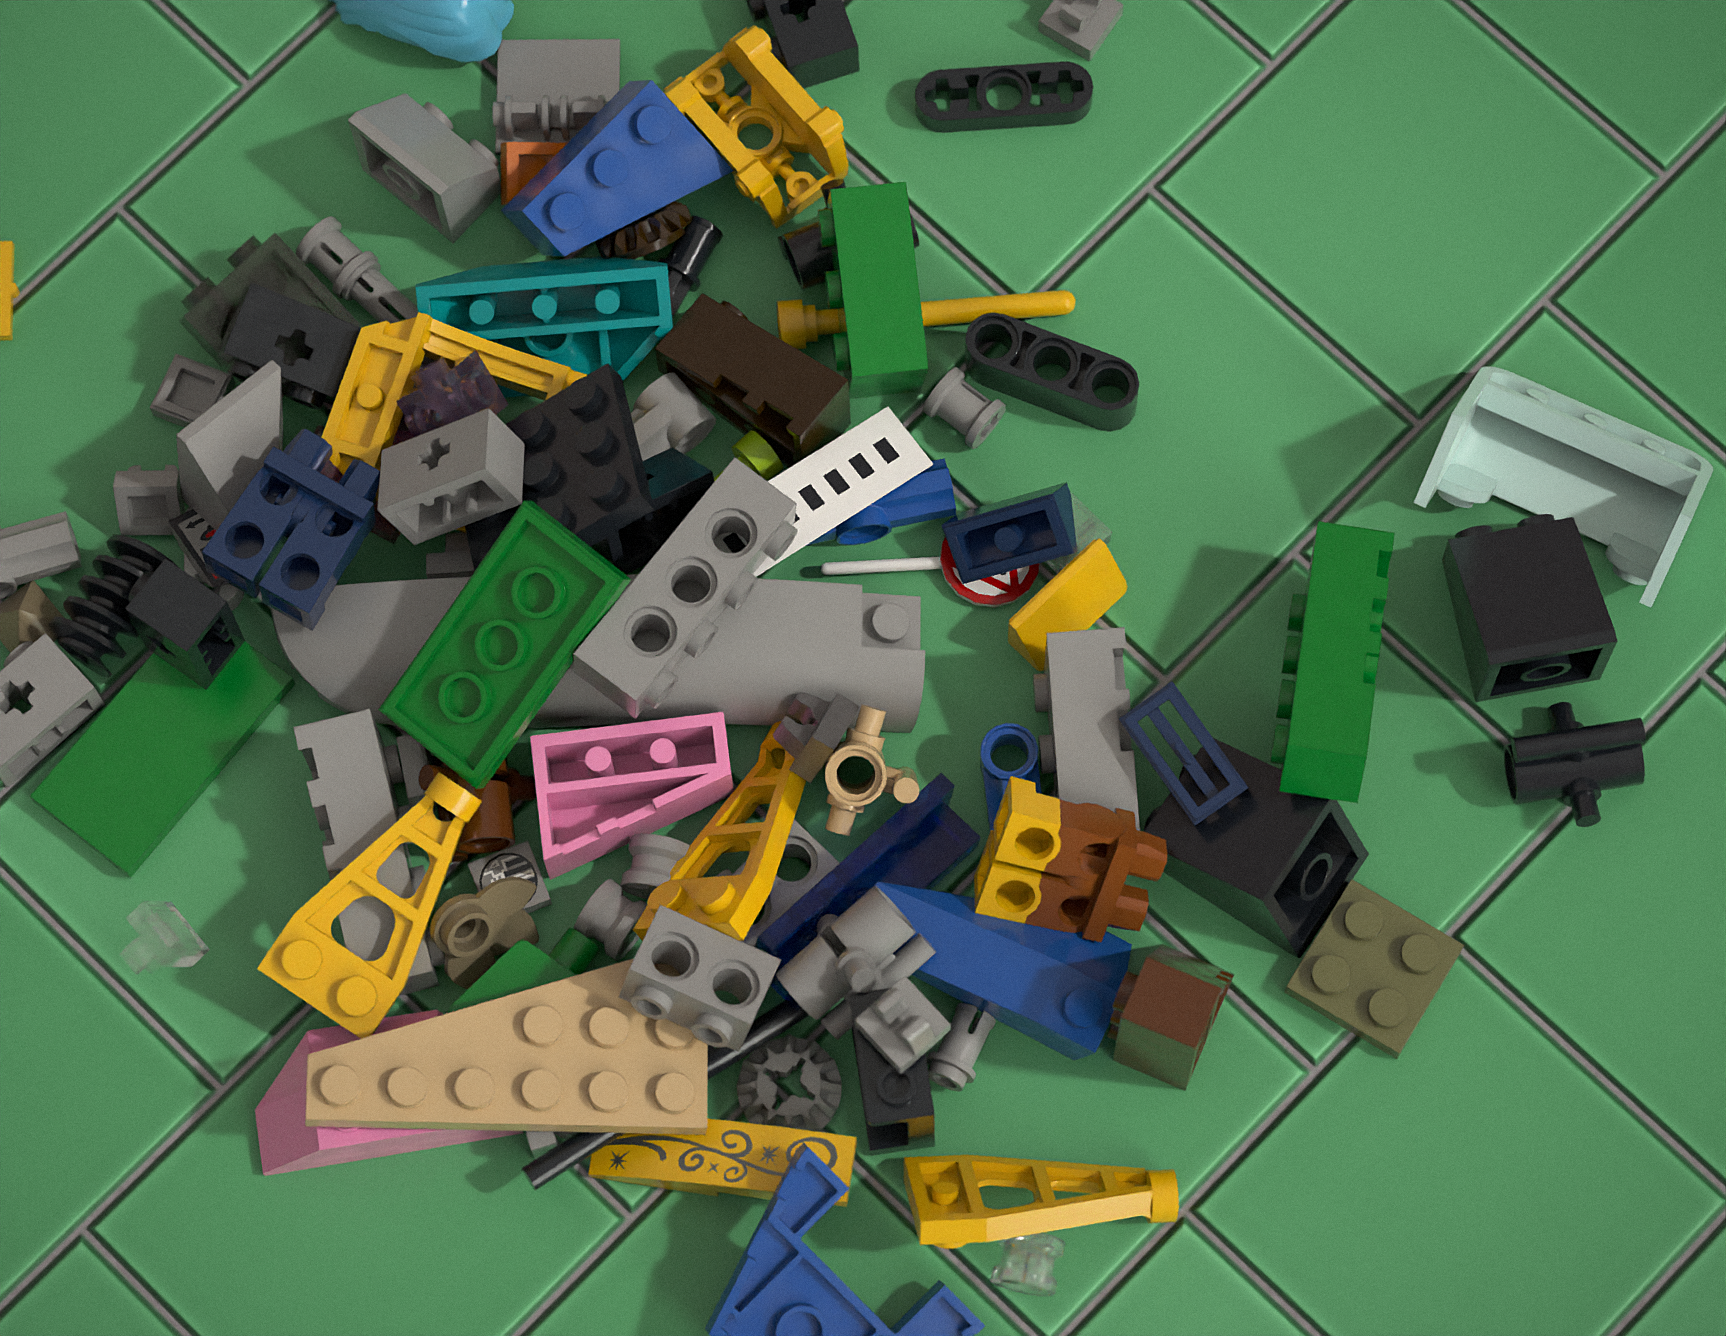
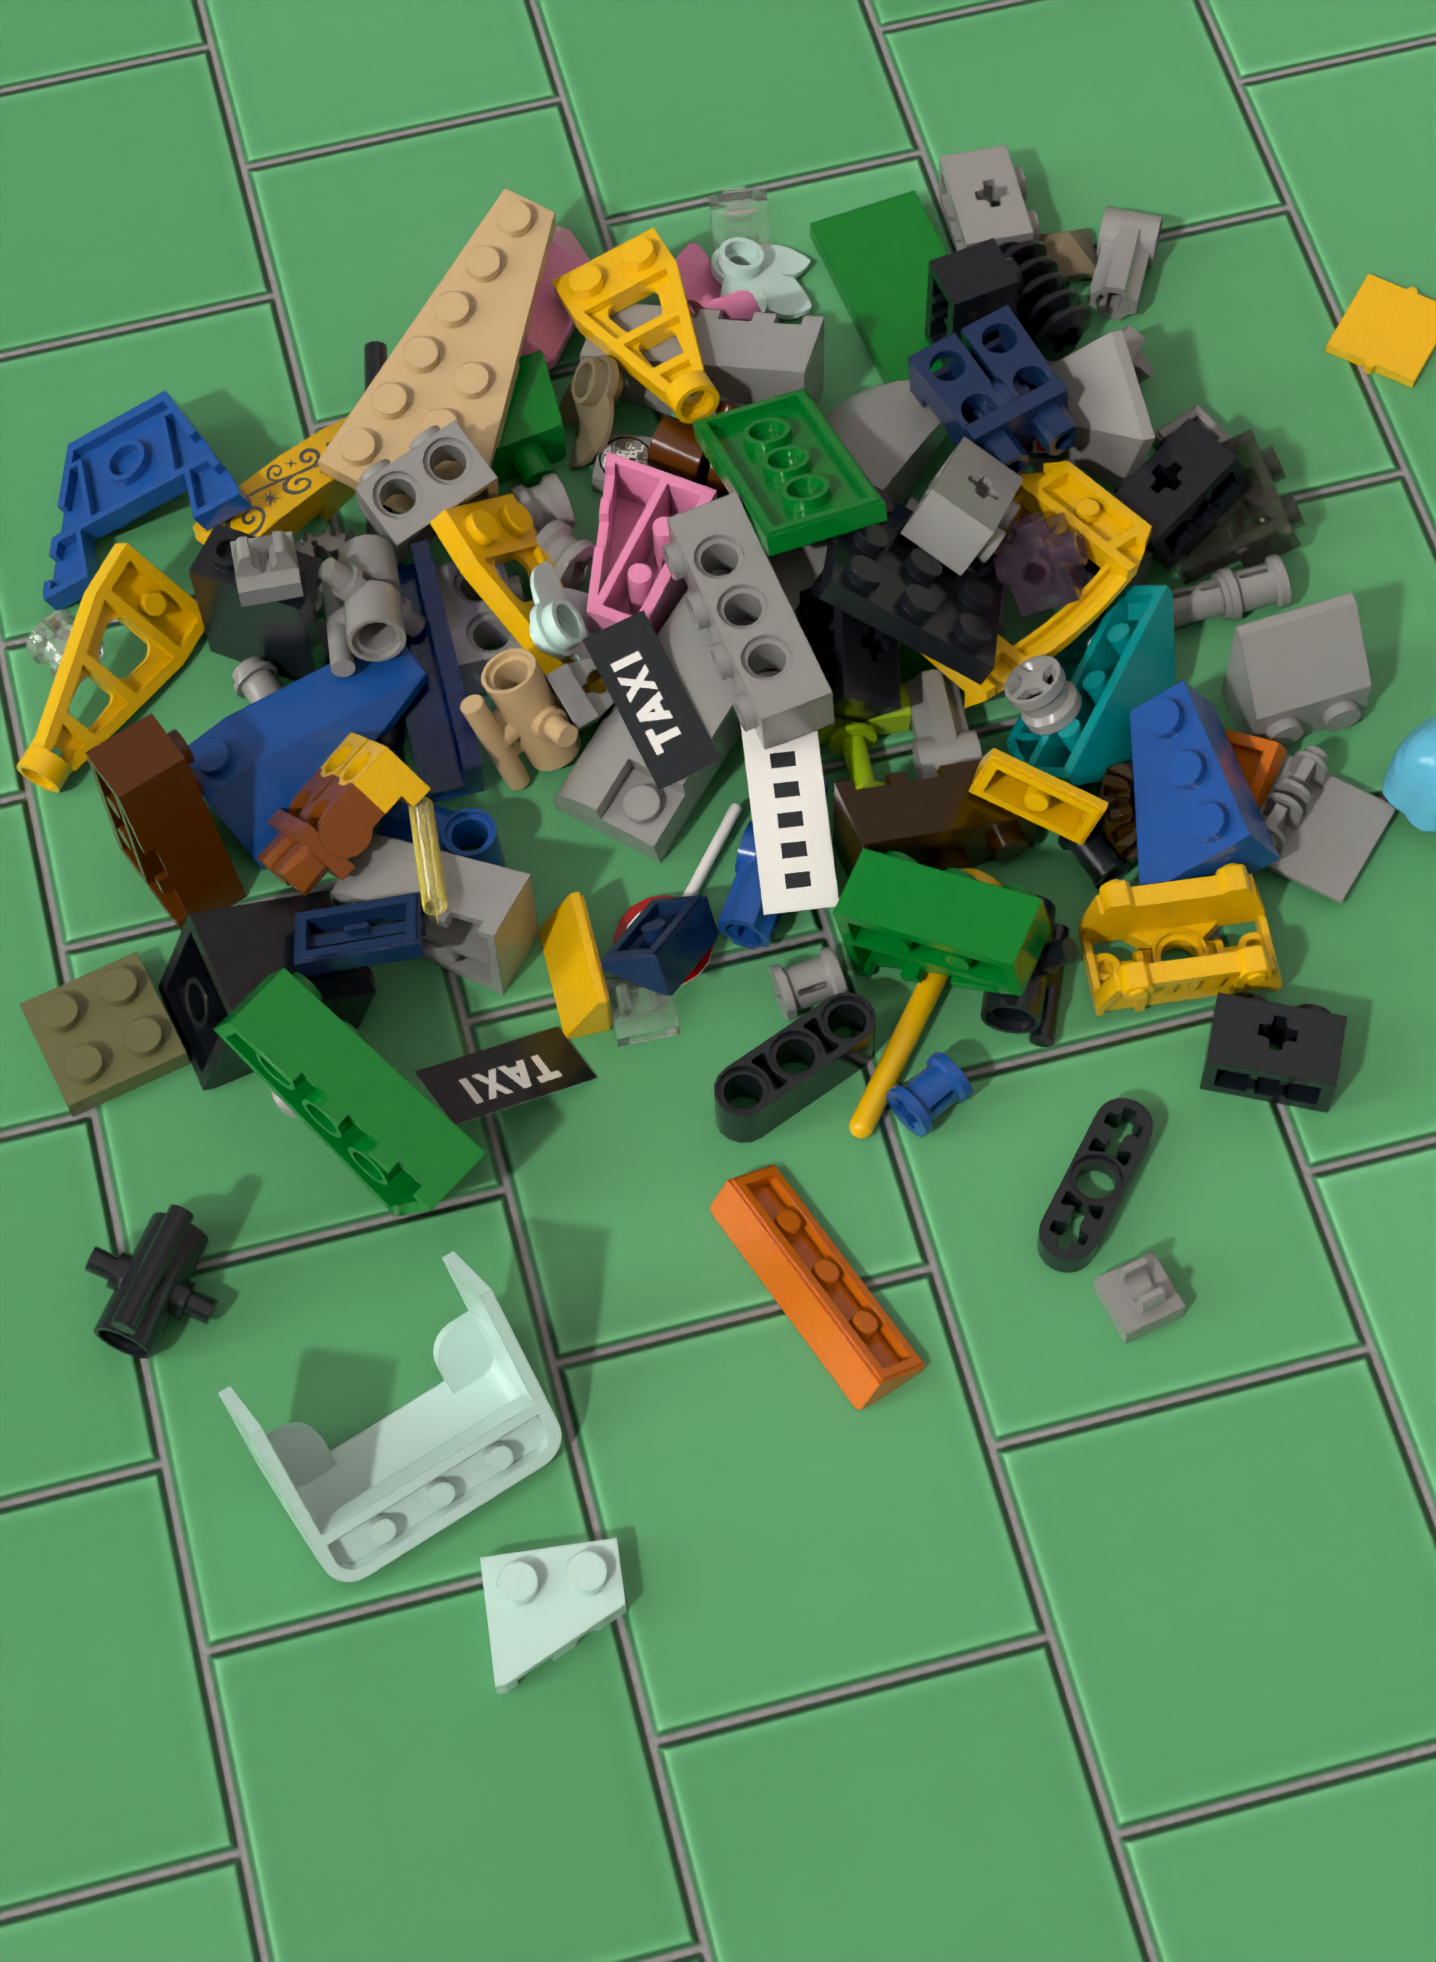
camera: 120 degrees right, 10 degrees down
black slope [1442,514,1618,702] -> none
none -> light yellow piece [408,797,448,925]
none -> black sticker [415,1027,597,1125]
none -> light aqua wing [480,1538,627,1694]
none -> light aqua plate [529,561,595,672]
none -> black sticker [582,610,721,791]
none -> bright pink piece [675,242,762,321]
none -> light aqua plate [710,237,812,319]
none -> orange slope [710,1165,926,1410]
none -> blue bush [886,1051,973,1137]
none -> yellow slope [968,748,1109,845]
none -> light grey wheel [1004,655,1082,735]

